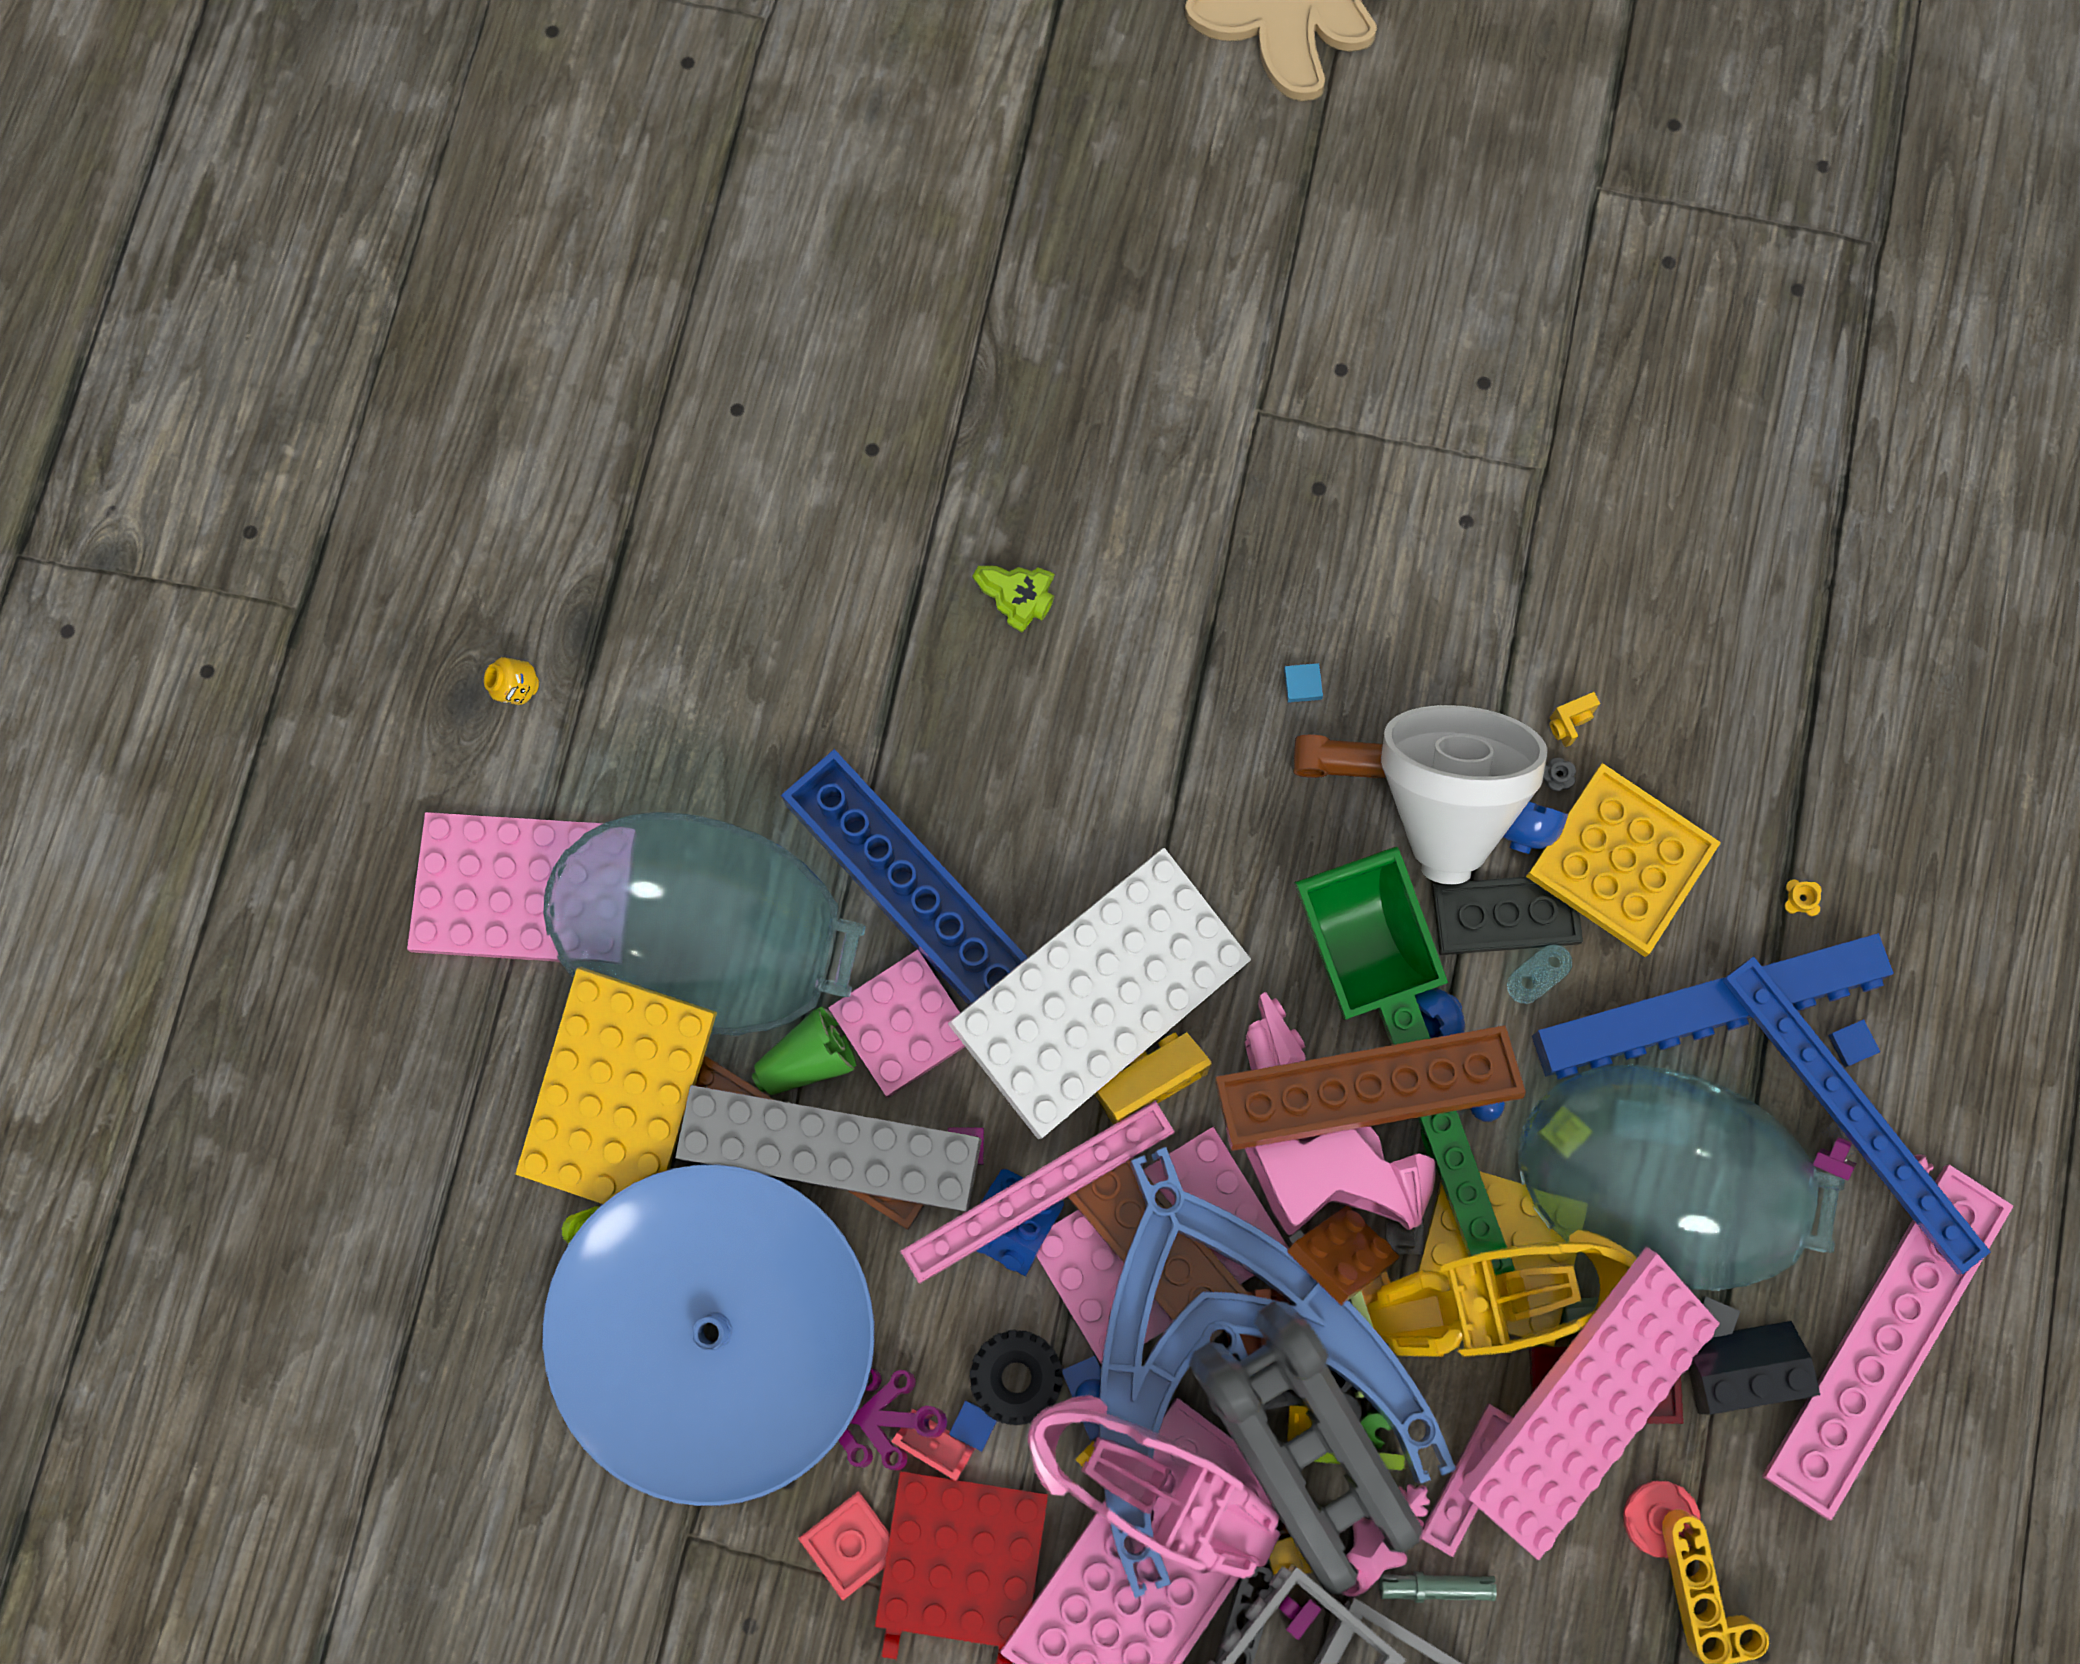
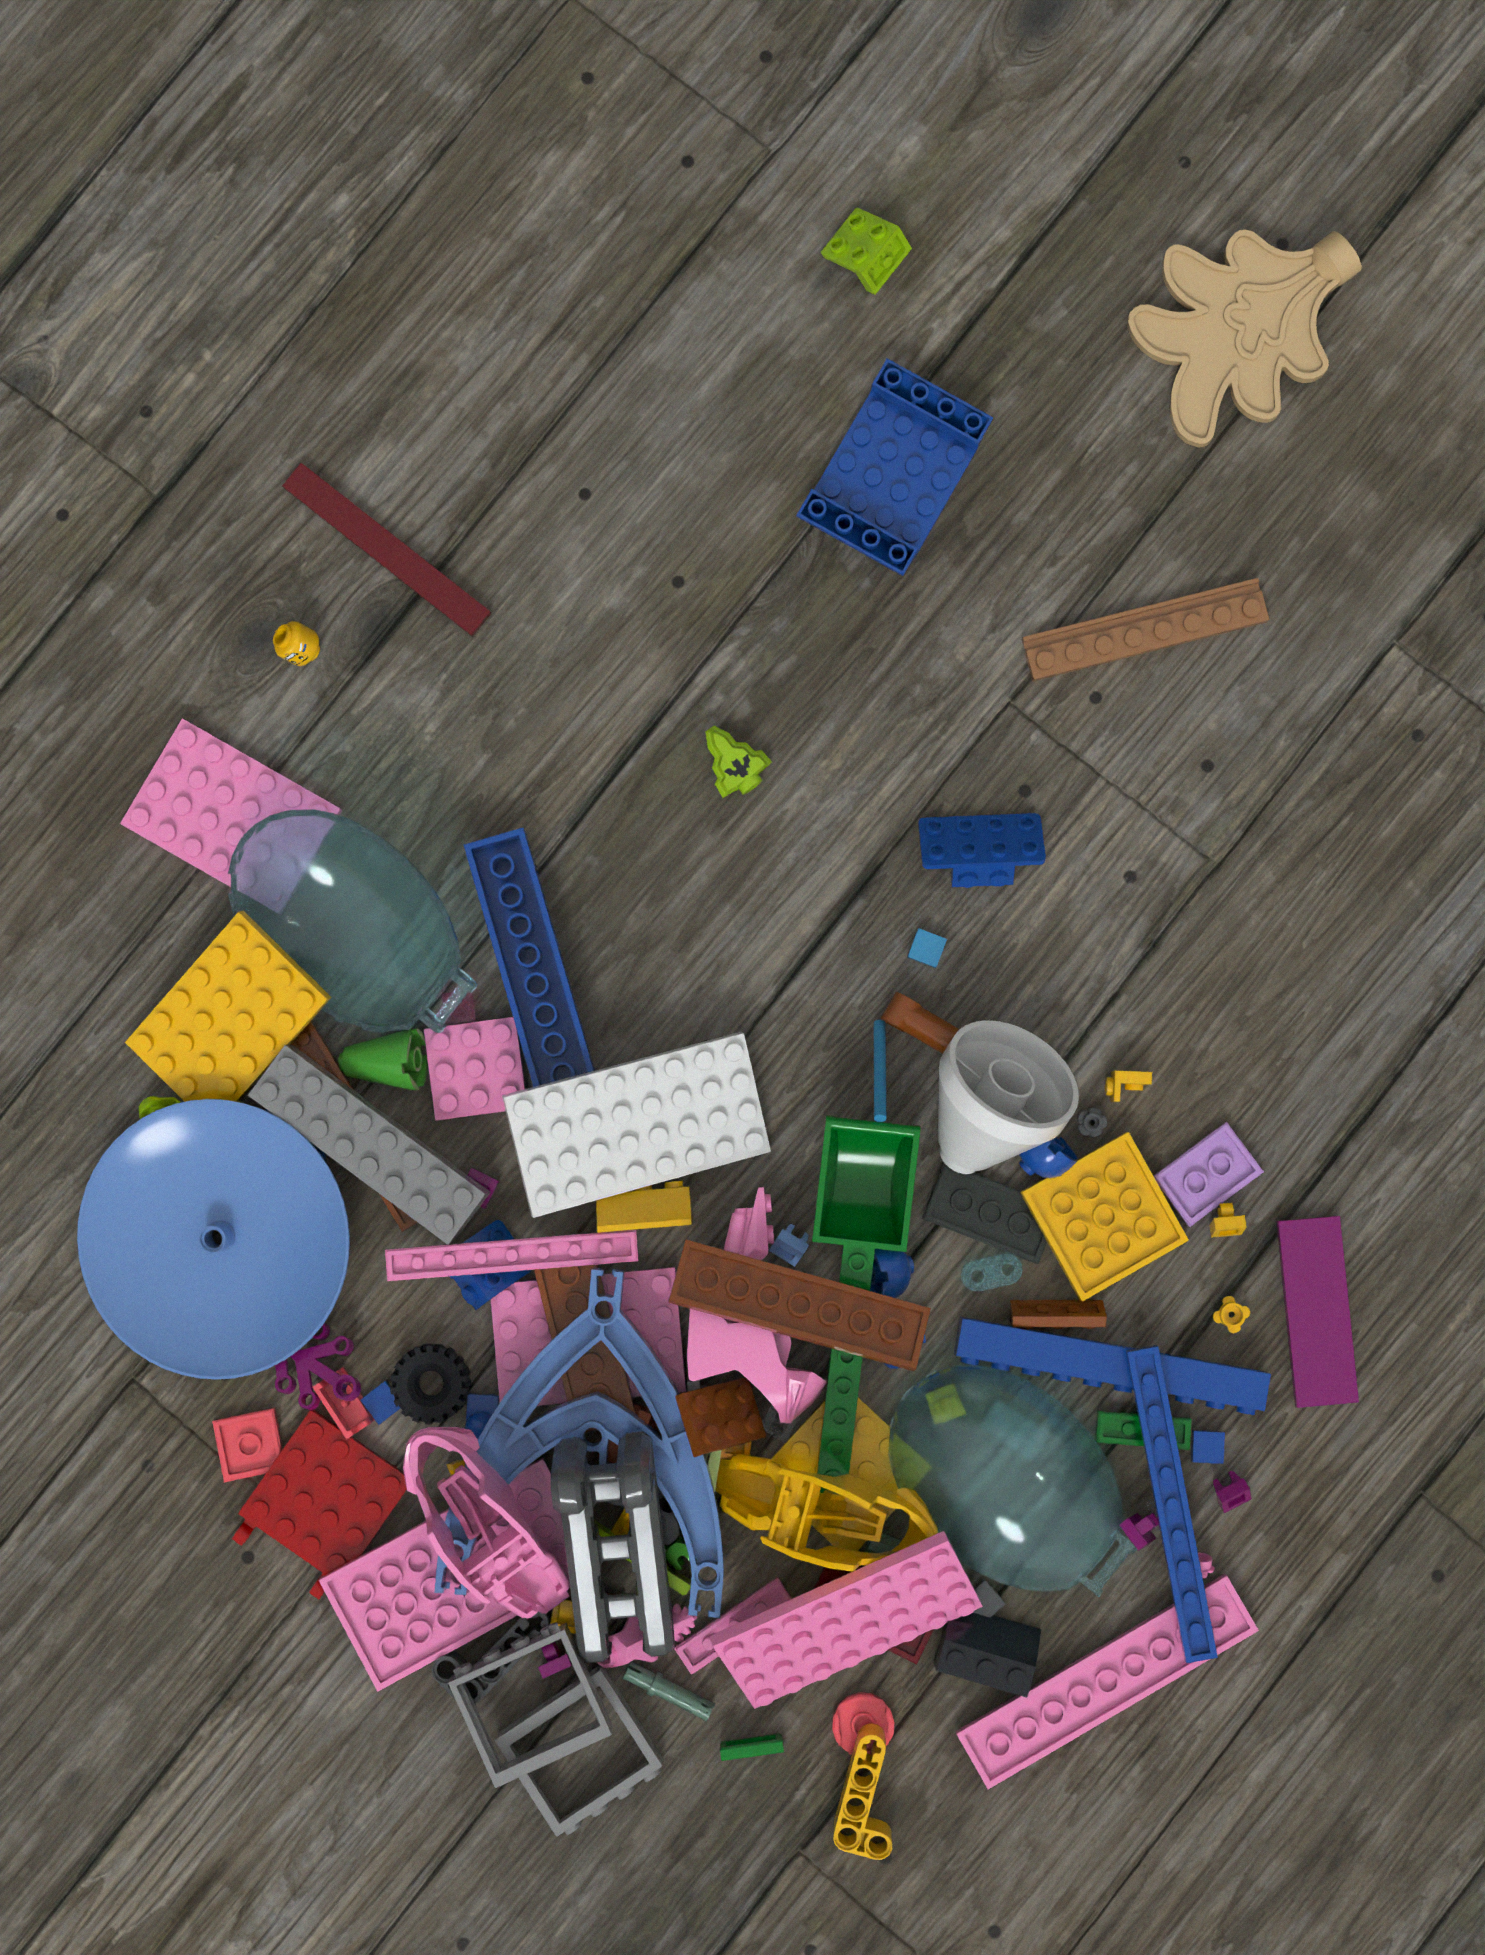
camera: 25 degrees right, 10 degrees up
none -> dark red tile [282,463,491,637]
none -> clear pink plate [441,990,477,1025]
none -> green tile [720,1733,784,1761]
none -> light blue tile [768,1224,809,1267]
none -> blue slope [796,358,993,576]
none -> lime bracket [821,208,912,295]
none -> dark azure bar [873,1020,887,1122]
none -> blue bracket [918,813,1046,888]
none -> dark orange plate [1010,1300,1107,1329]
none -> medium nougat plate [1021,578,1270,682]
none -> green tile [1095,1410,1192,1450]
none -> lavender tile [1153,1122,1264,1227]
none -> yellow tile [1209,1203,1247,1238]
none -> magenta tile [1213,1471,1252,1513]
none -> magenta tile [1276,1216,1359,1408]

